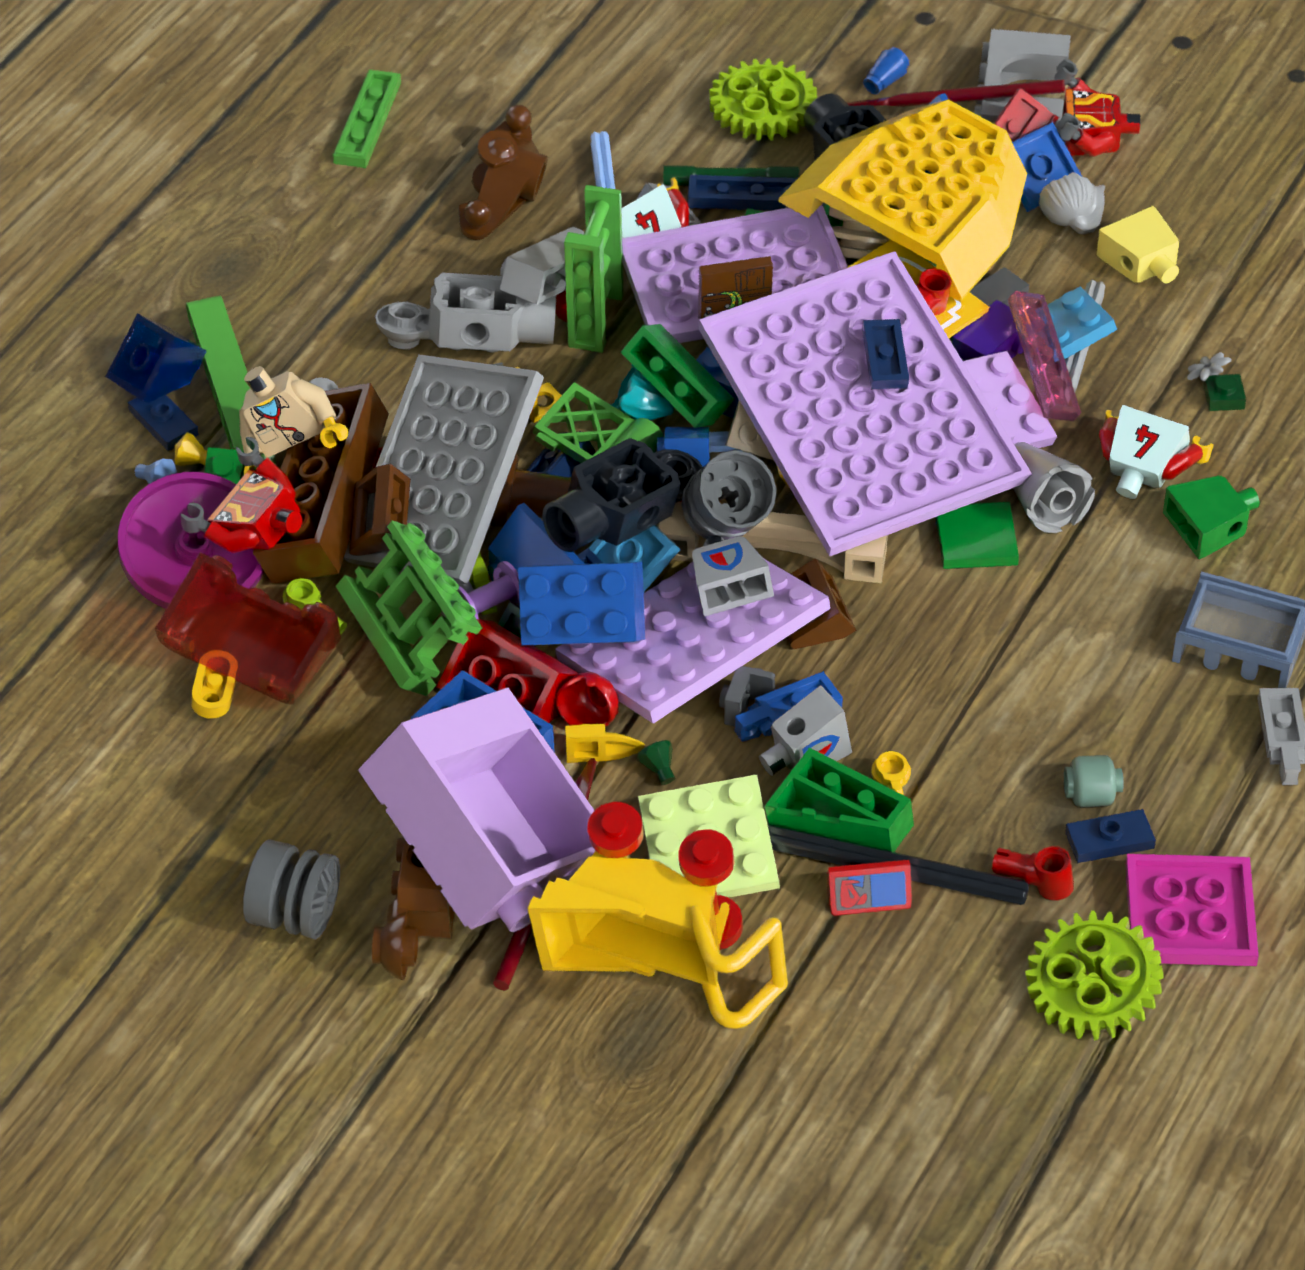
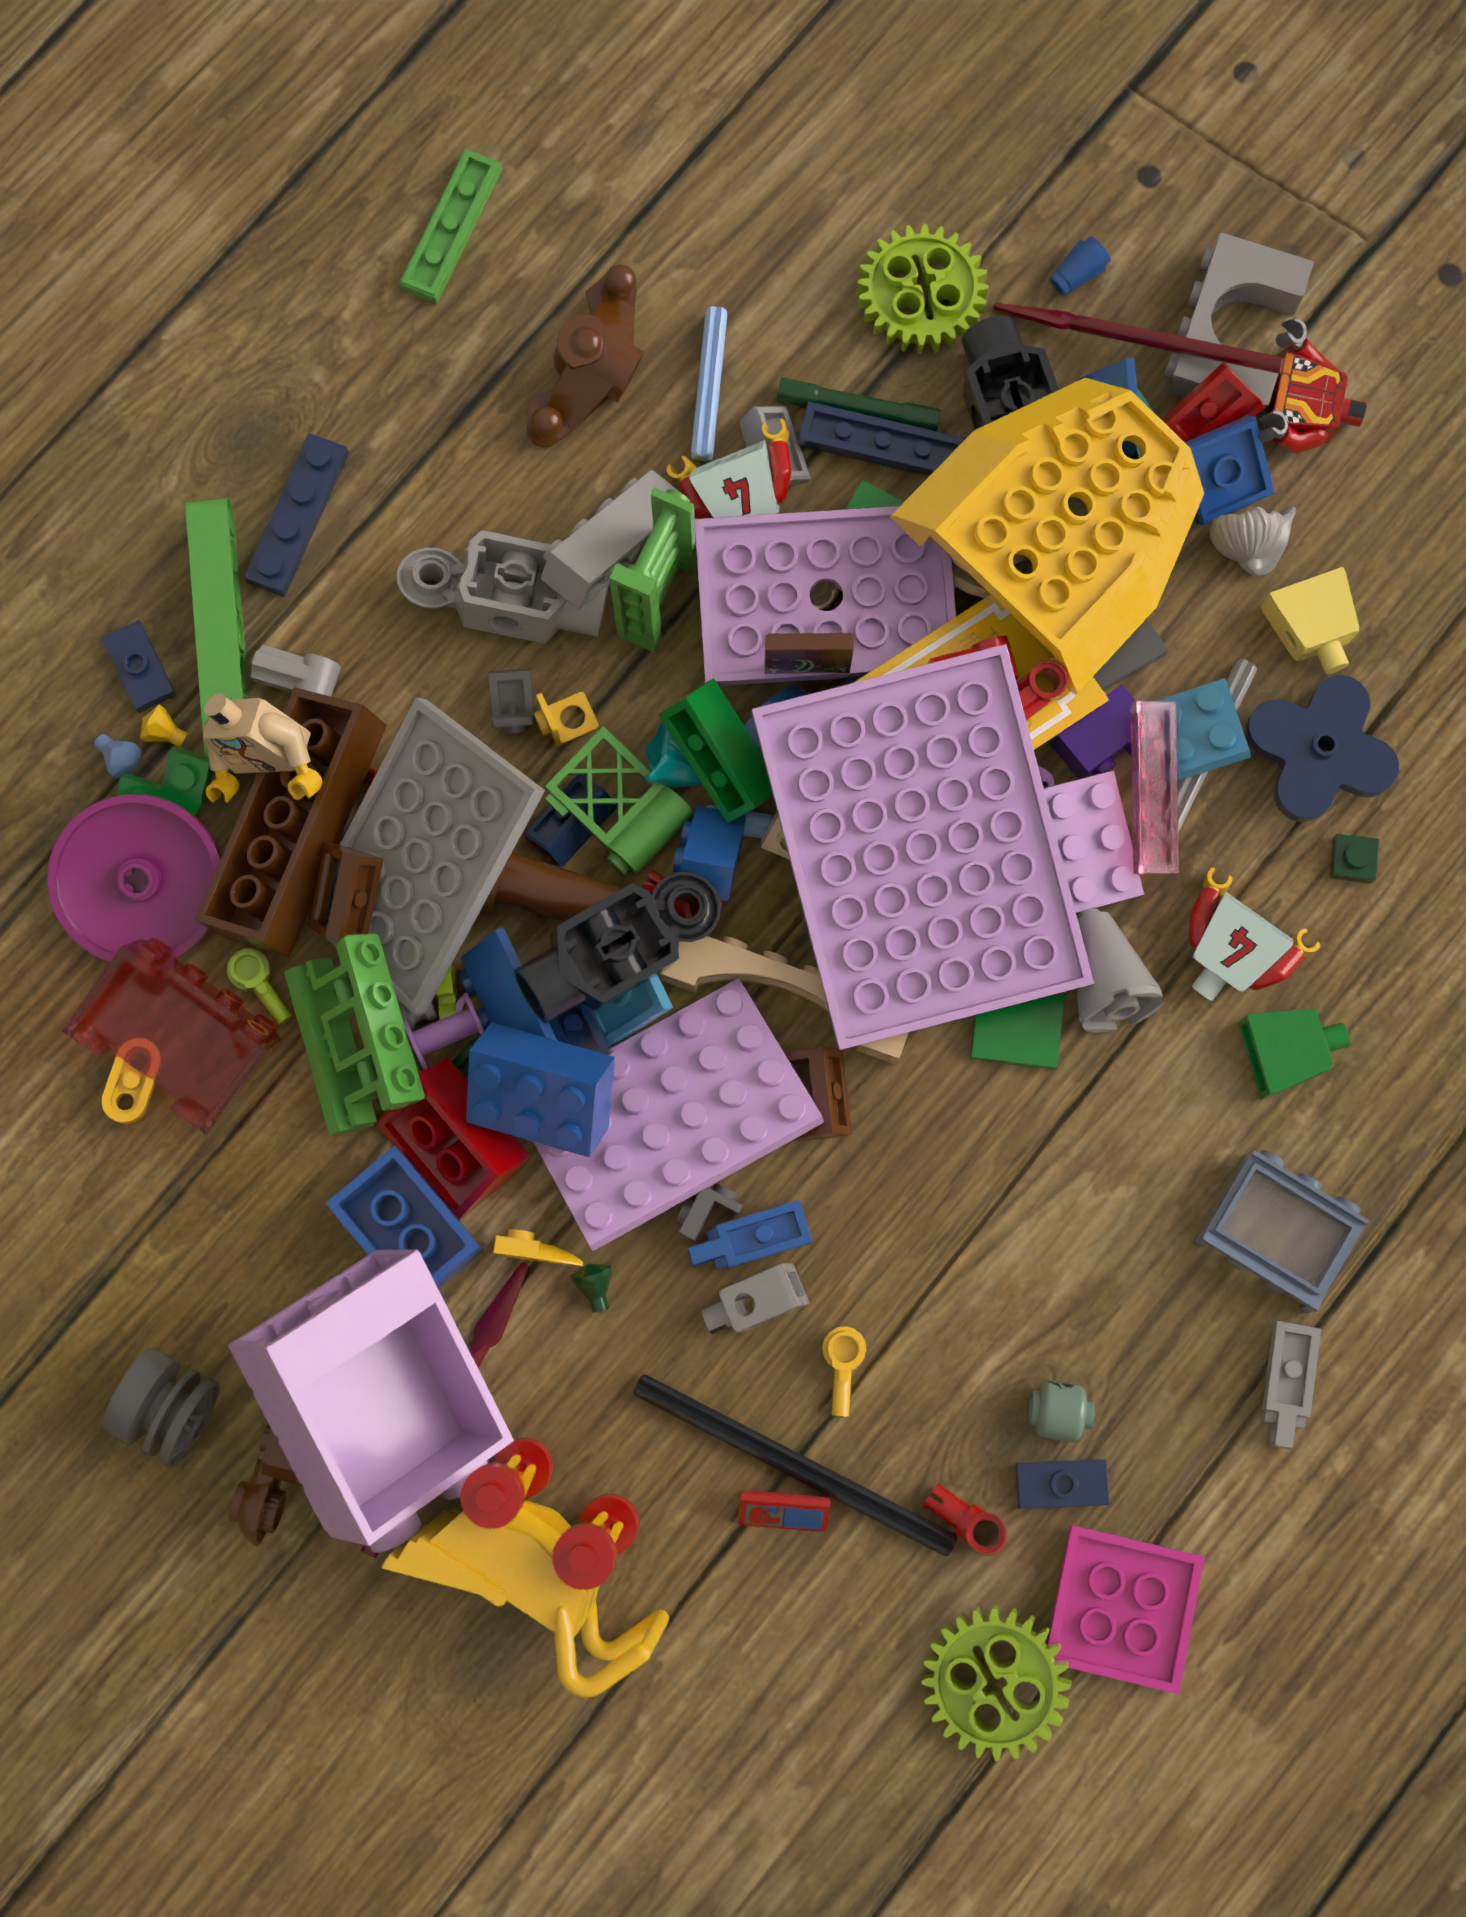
camera: 10 degrees right, 30 degrees up
clear blue slope [105,313,207,403] -> none
red torso [181,437,302,553] -> none
red hair [556,672,619,727] -> none
yellowish green plate [638,774,780,898] -> none
dark grey wheel [681,450,776,540] -> none
light grey torso [692,536,774,617] -> none
green wedge [765,747,914,852] -> none
dark blue plate [862,319,910,390] -> none
light grey plant [1187,352,1231,381] -> none
none -> dark blue plate [244,433,349,597]
none -> dark blue plant [1246,675,1399,822]

